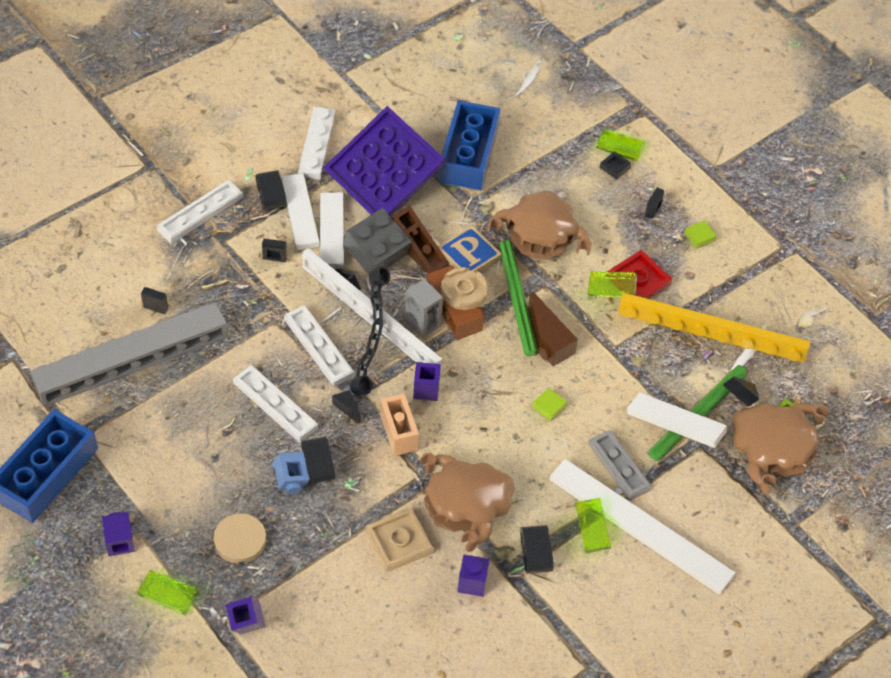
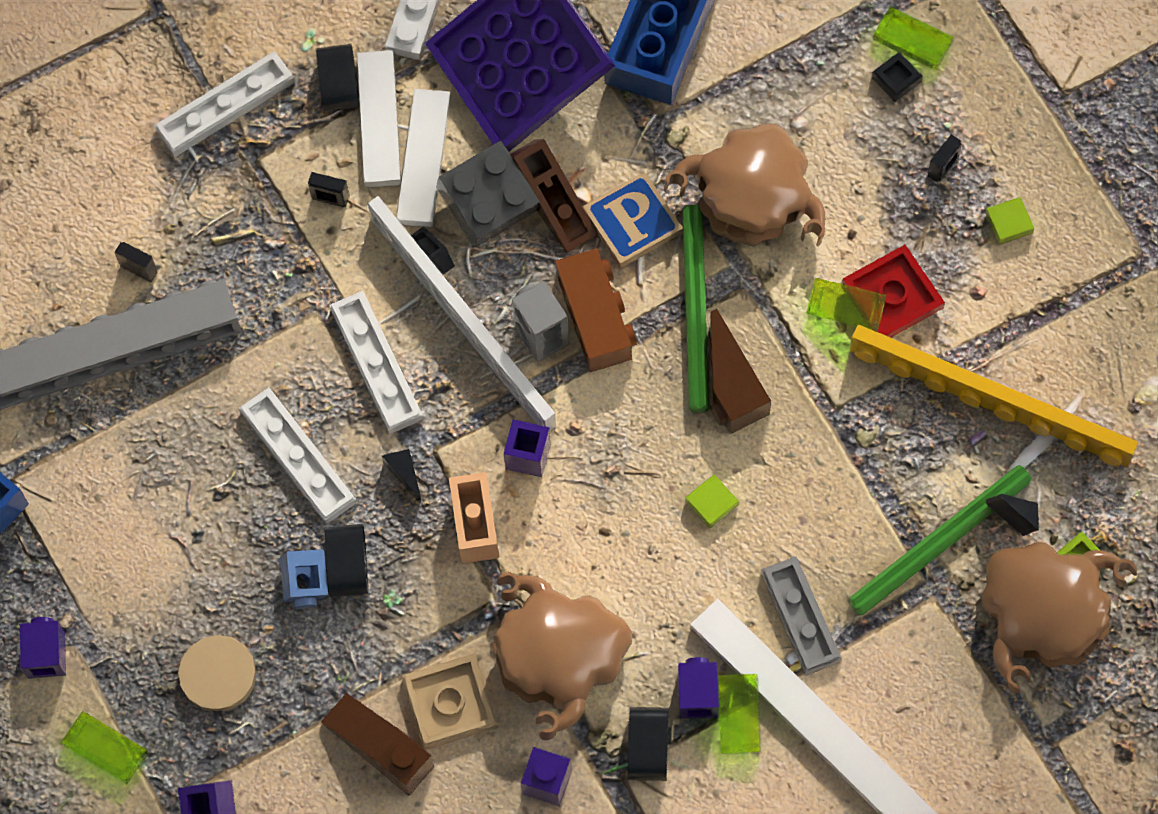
camera: 15 degrees right, 15 degrees up
black piece [350,266,390,396] -> none
tan tile [440,267,488,310] -> none
white tile [627,392,727,448] -> none
none -> reddish brown slope [321,693,434,796]
none -> dark purple brick [678,657,719,719]

